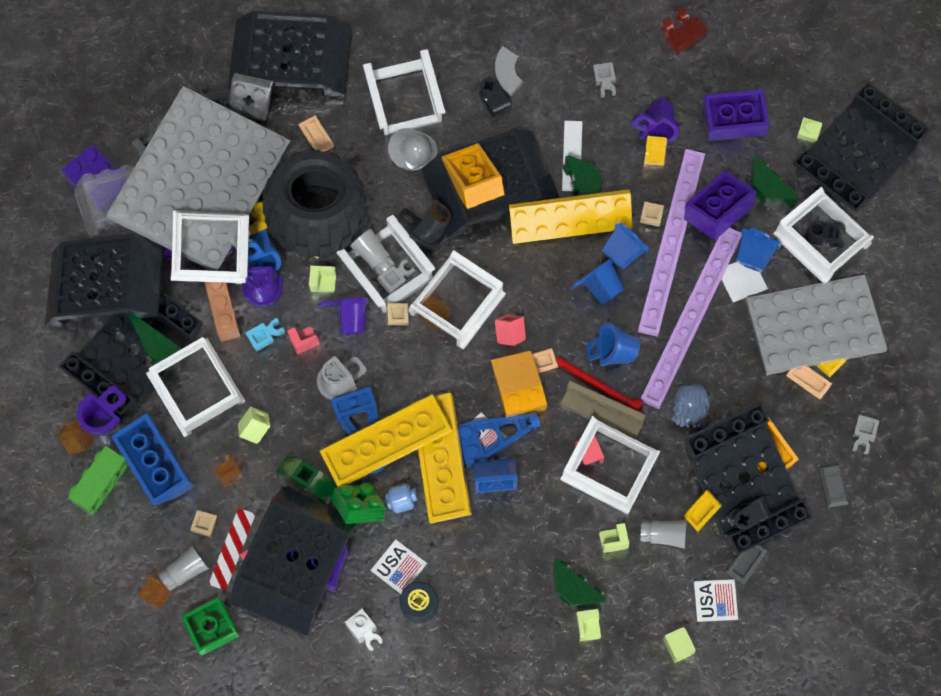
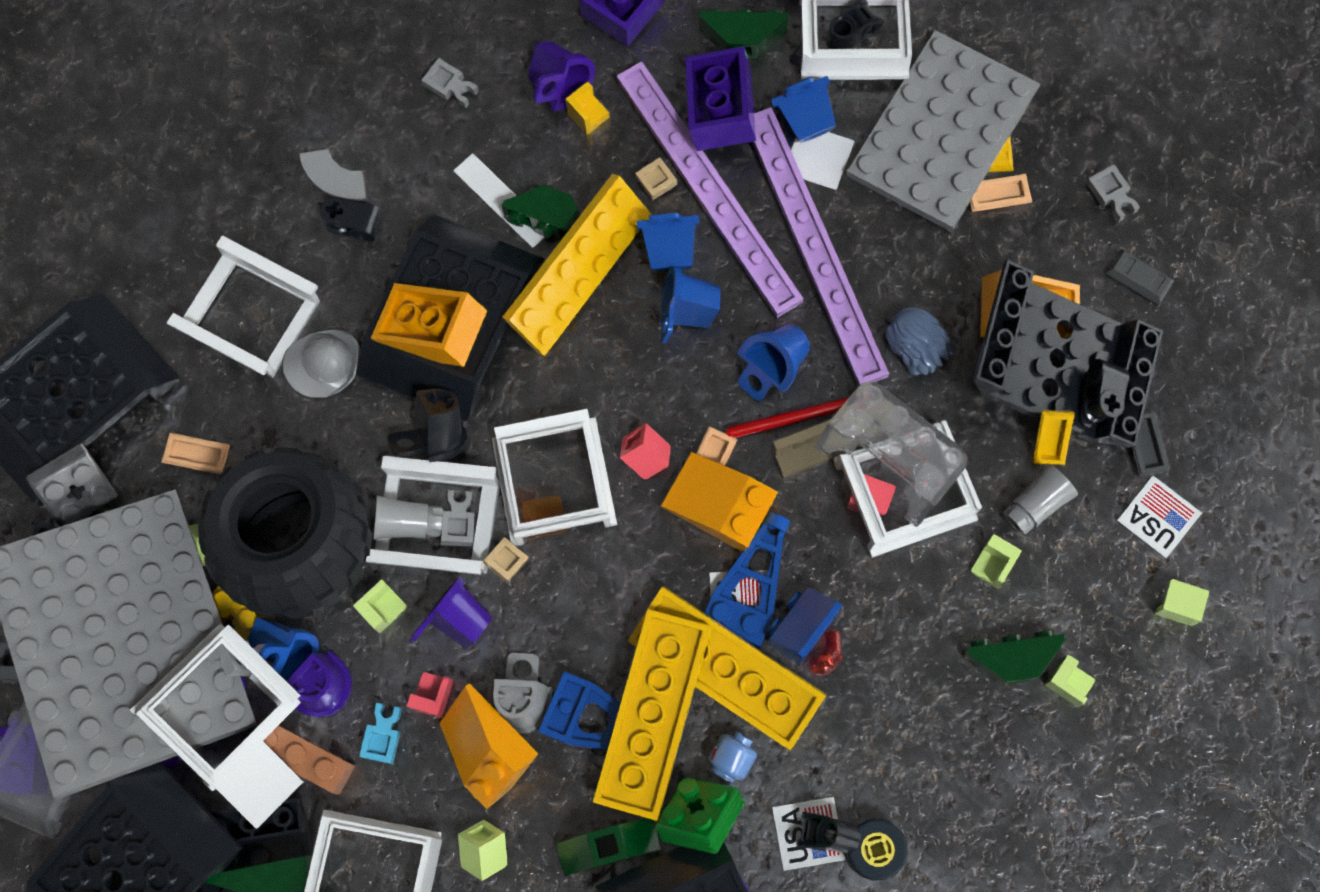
camera: 45 degrees left, 5 degrees up
none -> white sticker [212,738,303,829]
none -> light orange slope [439,683,538,809]
none -> black piece [796,812,861,853]
none -> clear red arm [810,631,842,676]
none -> clear windscreen [815,382,967,528]

